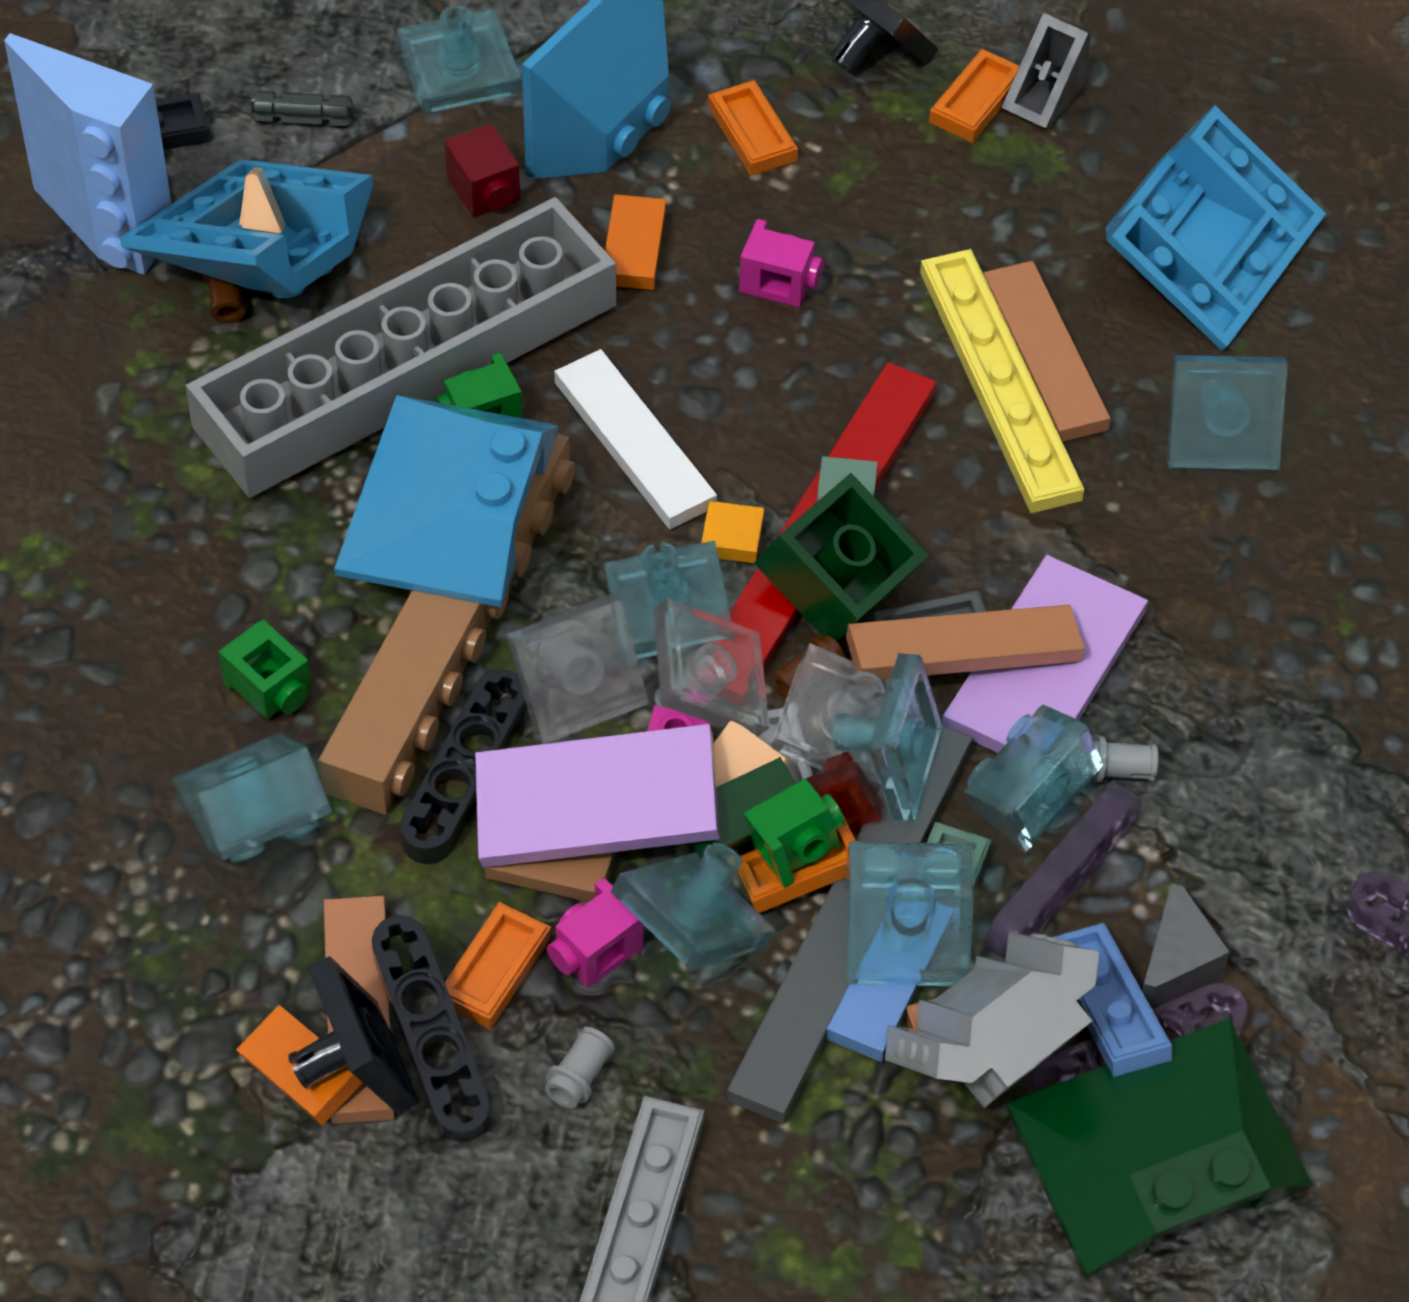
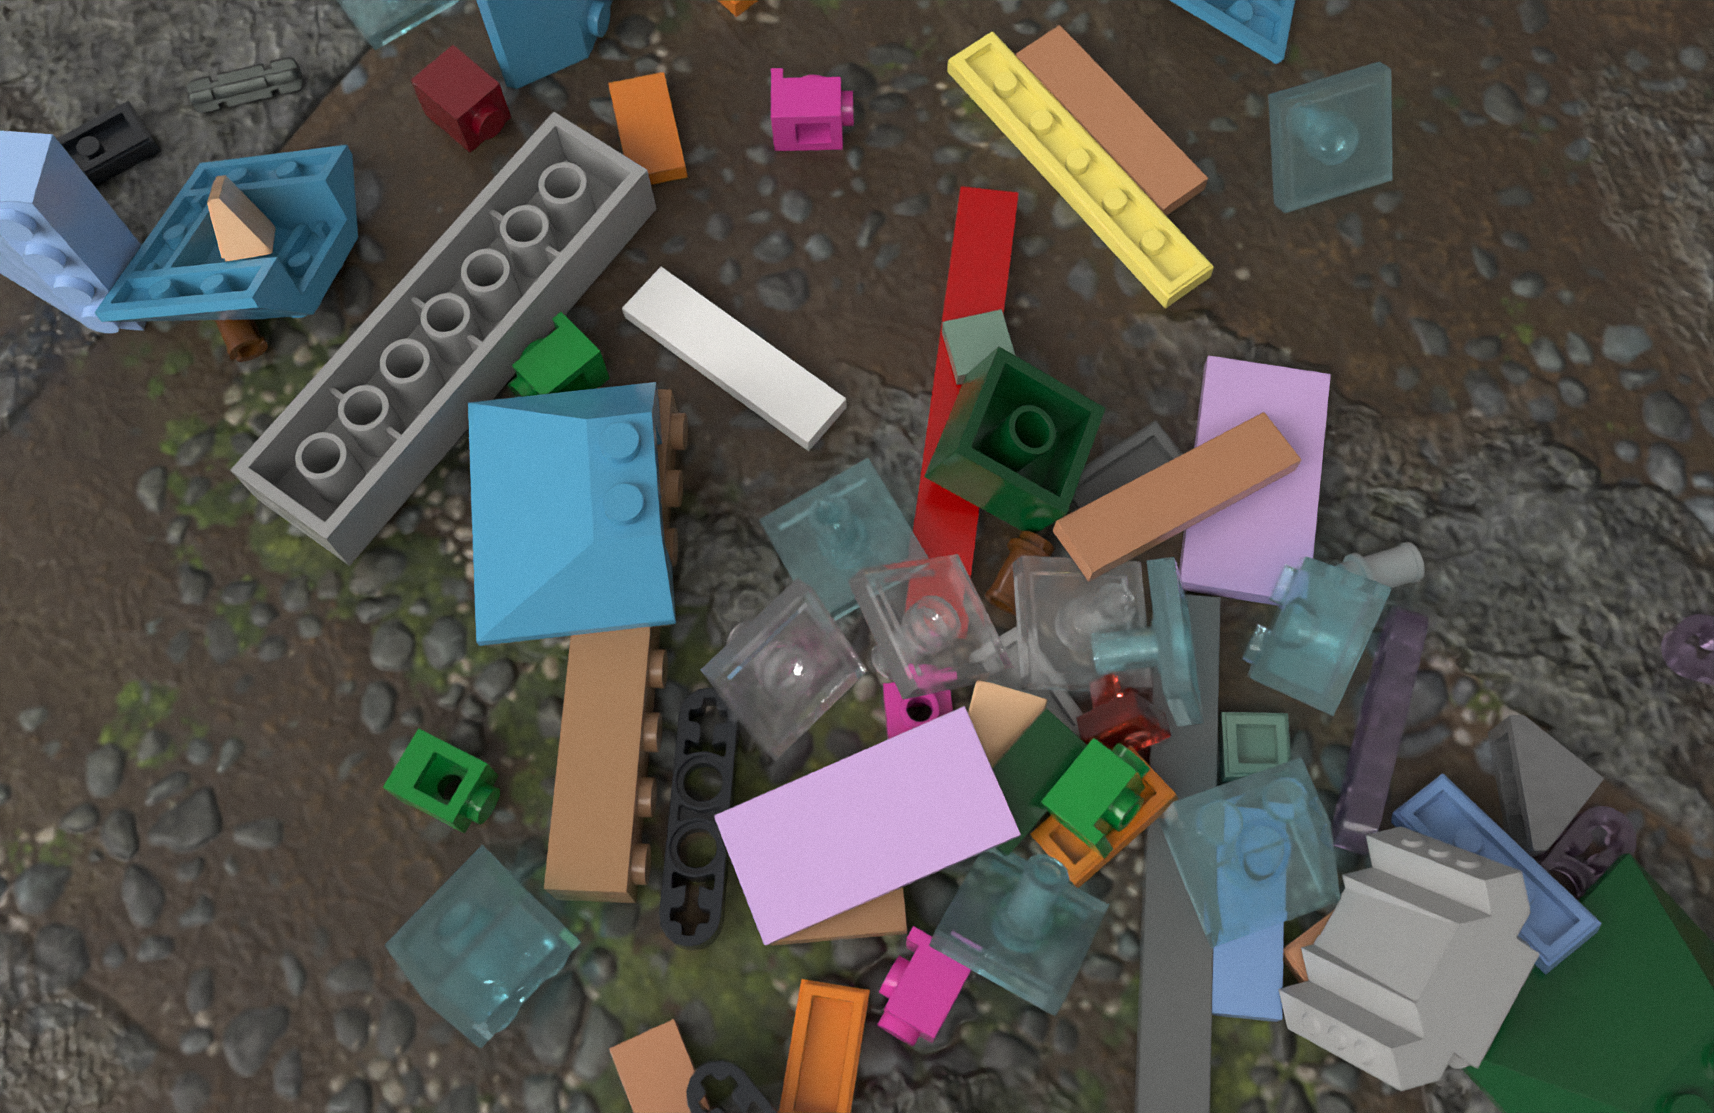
camera: 15 degrees left, 15 degrees up
light orange tile [701,501,764,563] -> none

